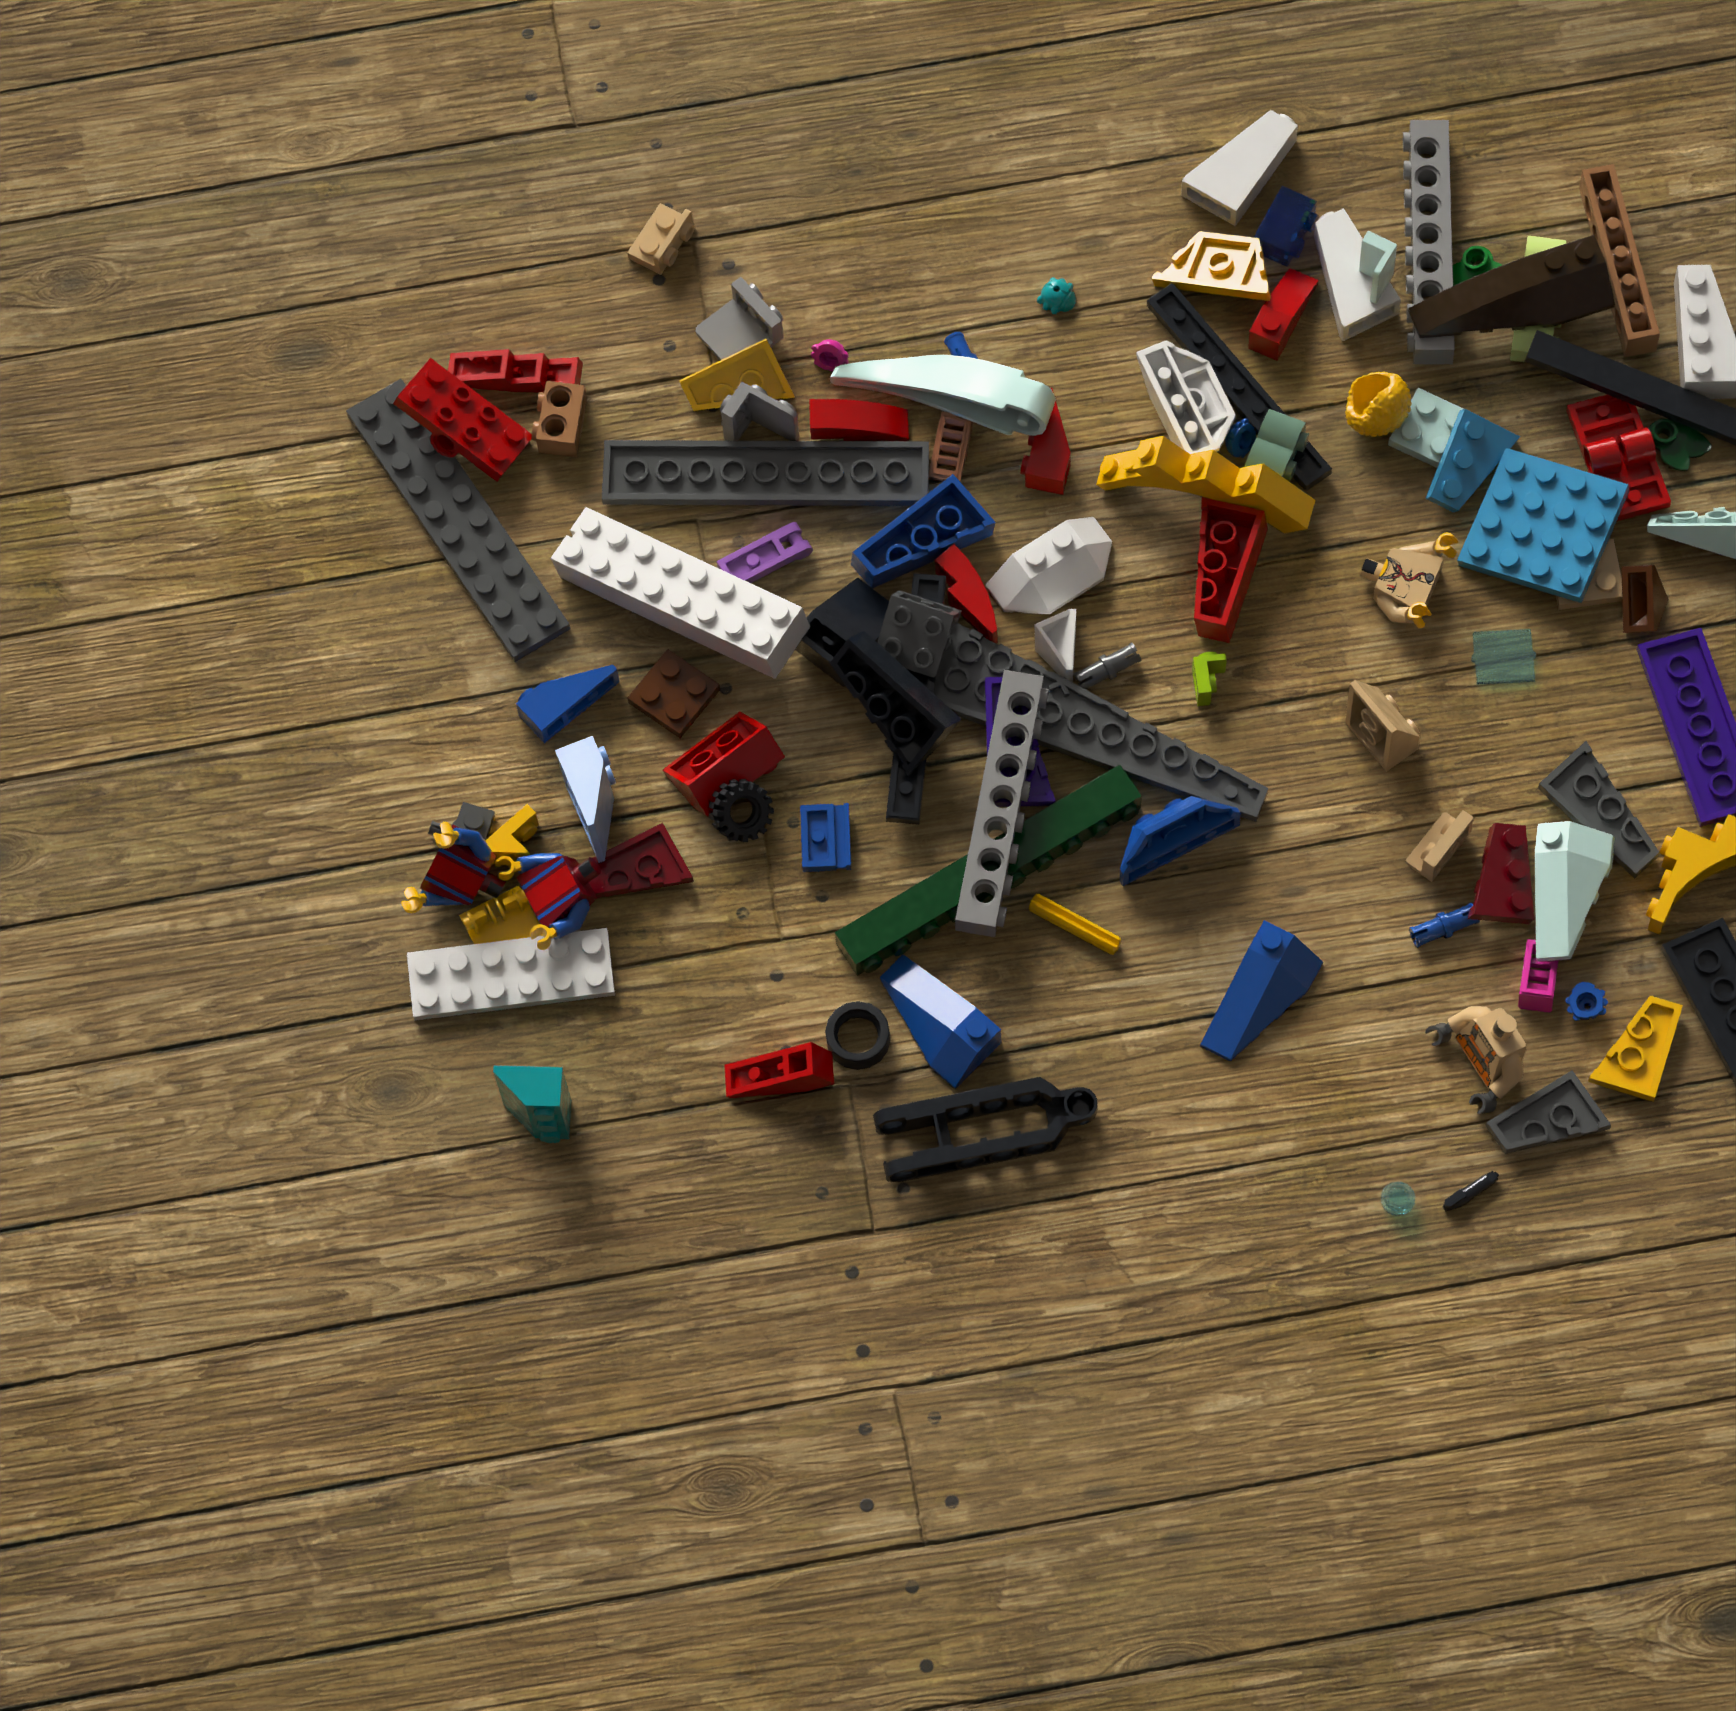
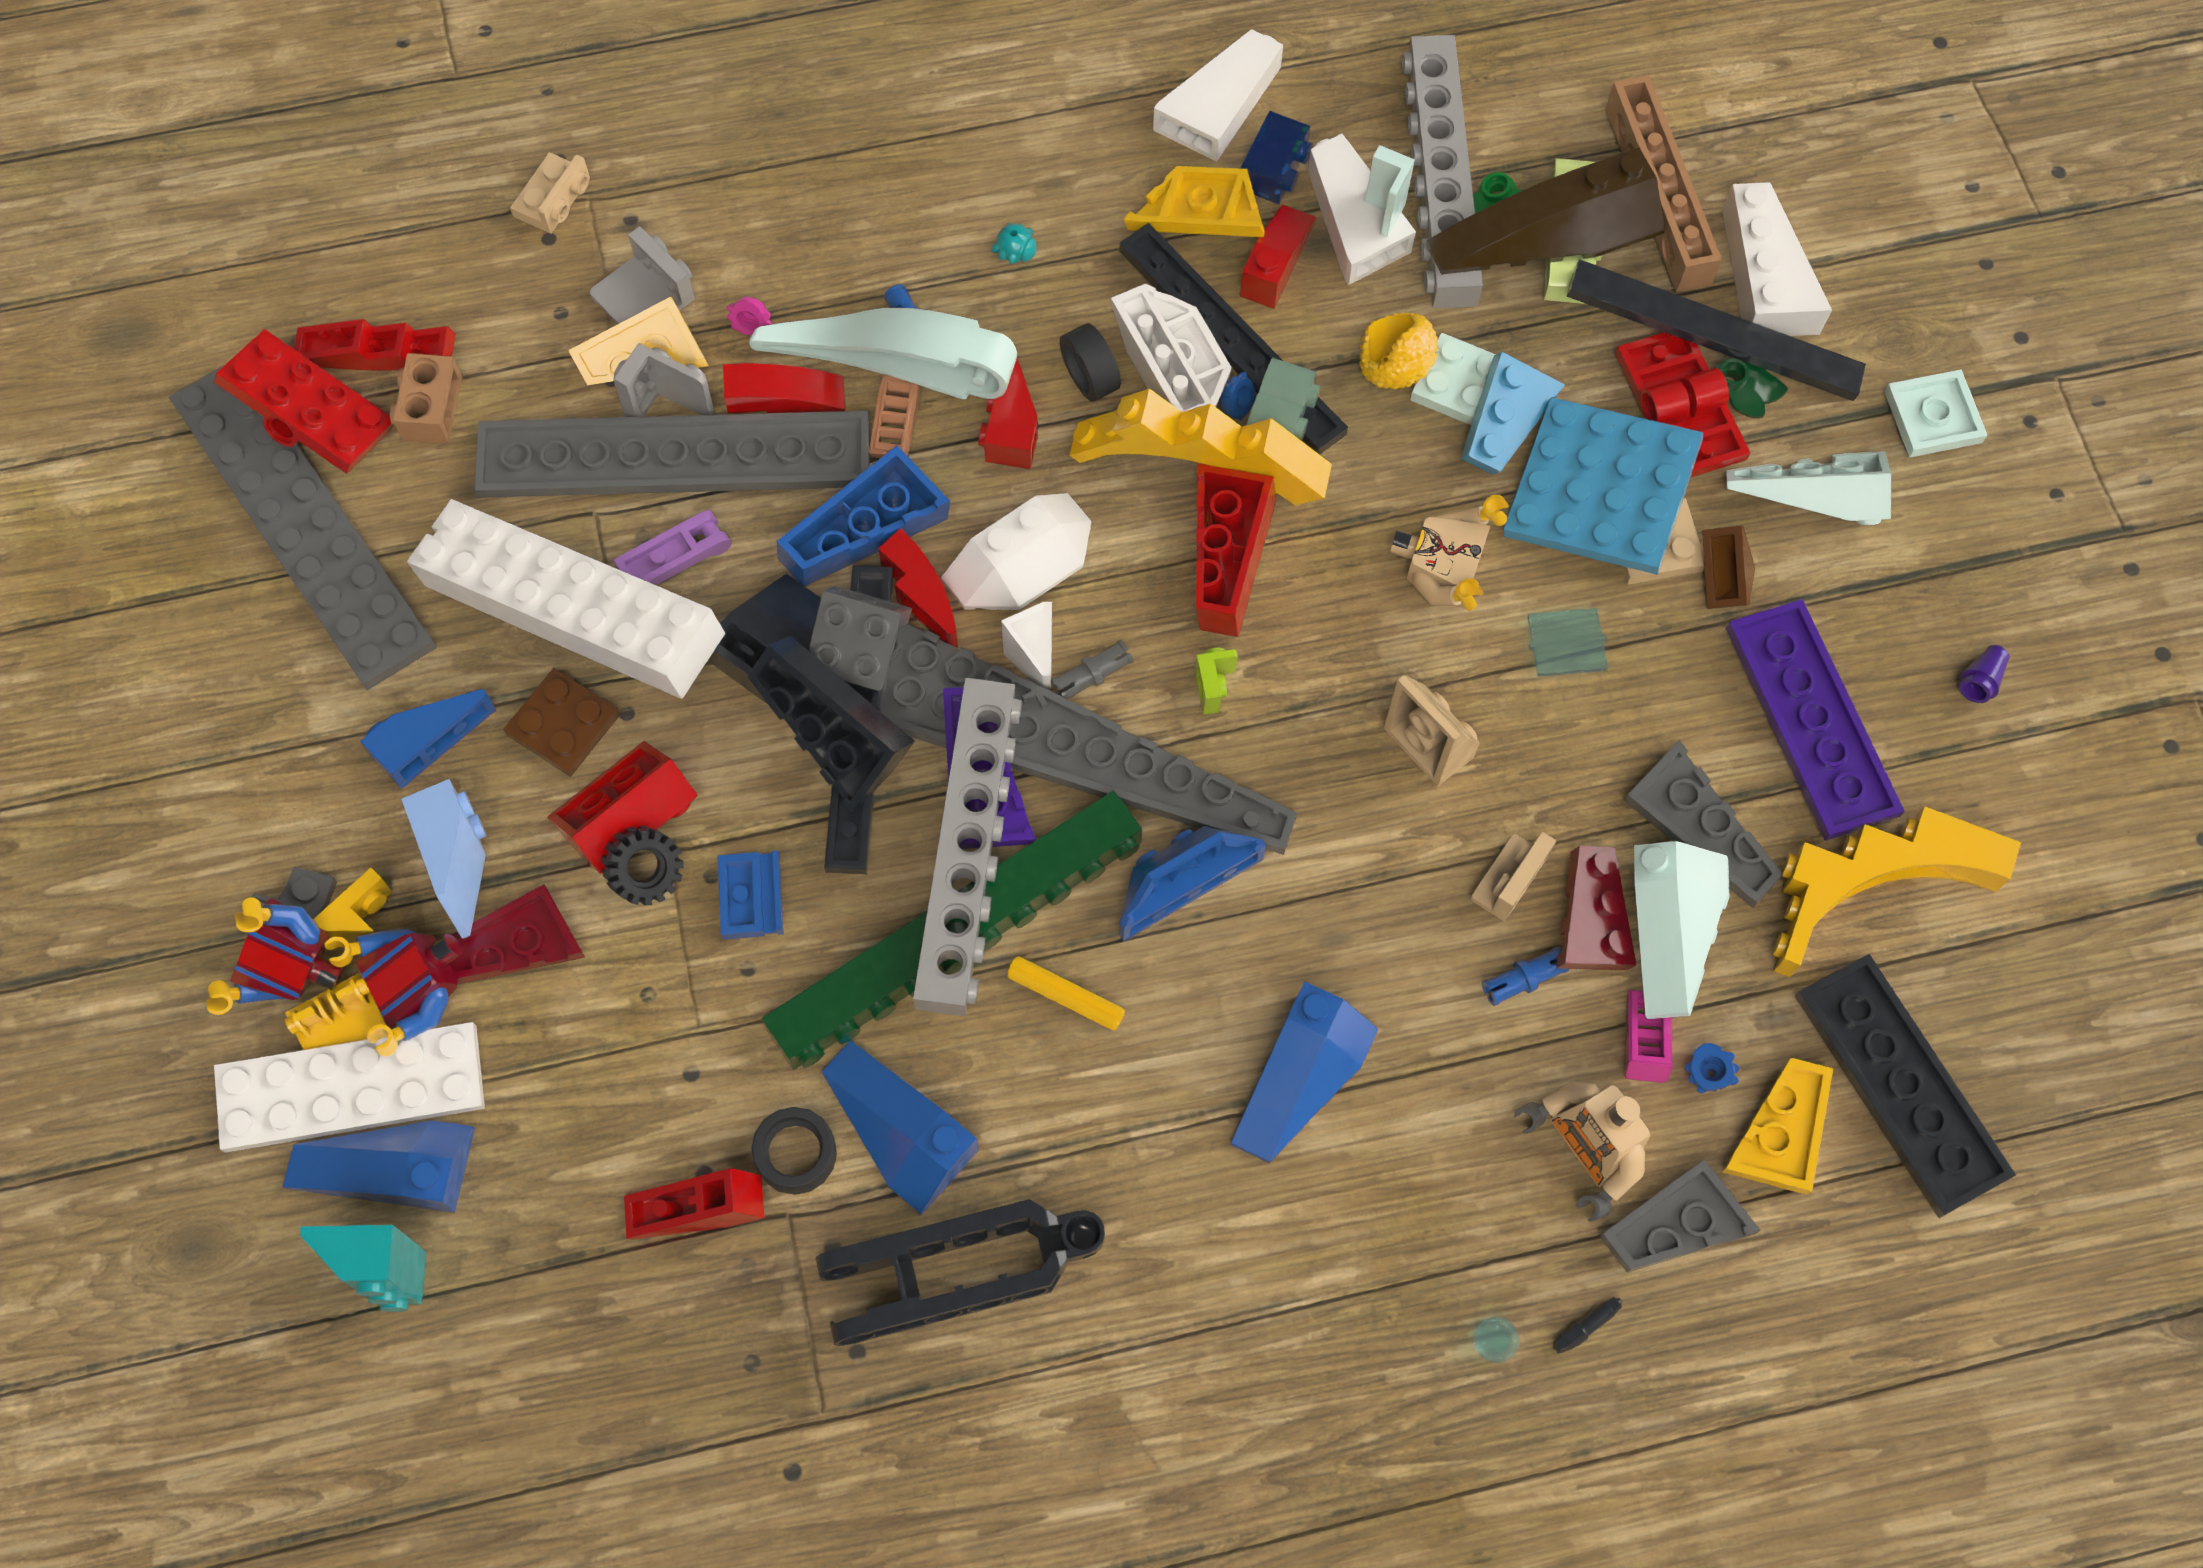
camera: 10 degrees left, 0 degrees up
none -> blue wedge [282,1120,475,1213]
none -> black tyre [1059,323,1121,402]

